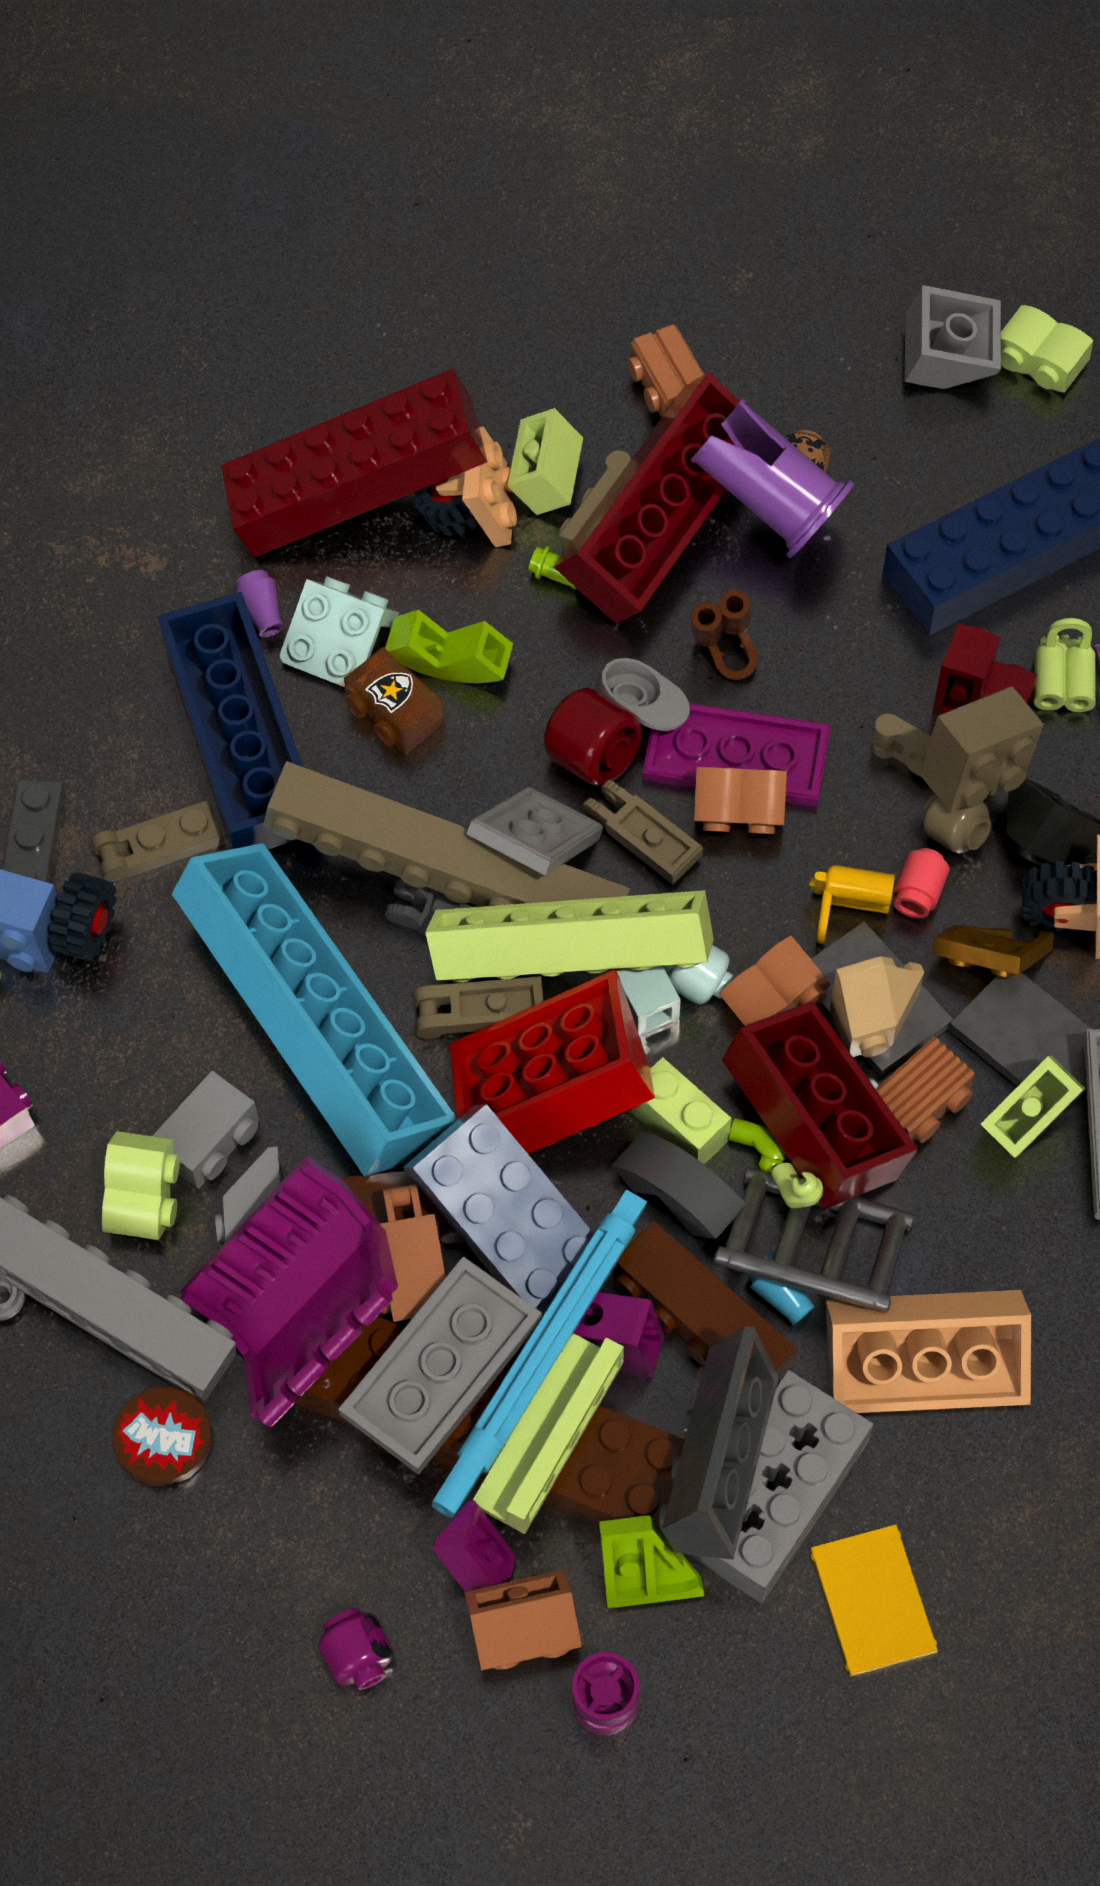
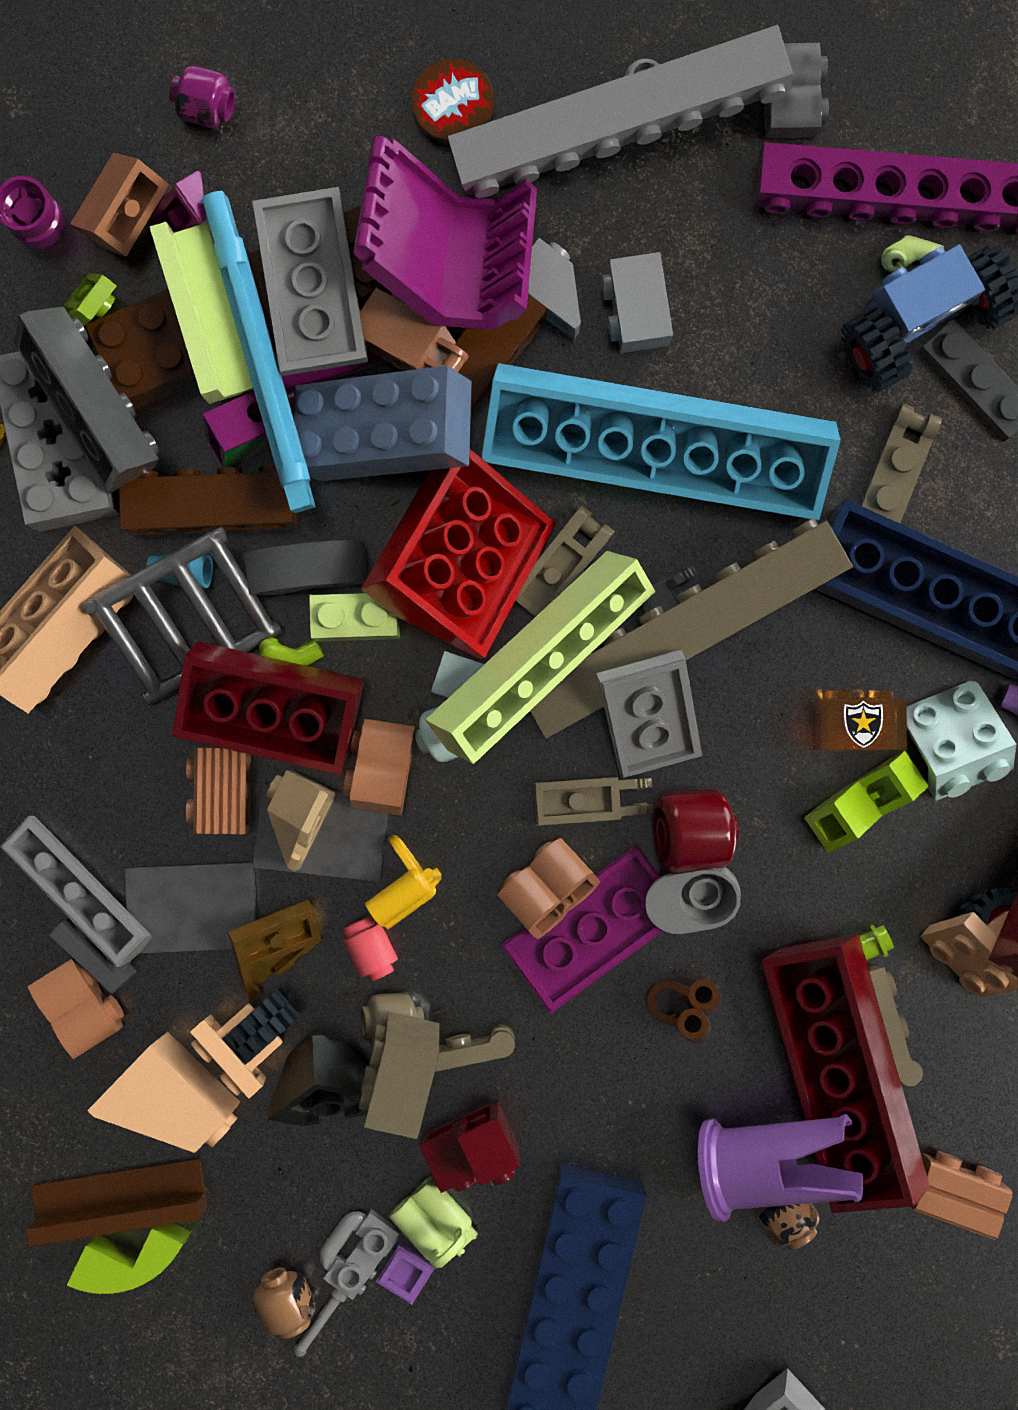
camera: 130 degrees right, 25 degrees up
yellowish green brick [102,1131,180,1240] -> none
yellowish green brick [507,408,583,515] -> none
yellowish green arm [771,1162,824,1209] -> none
yellowish green brick [981,1055,1086,1158] -> none

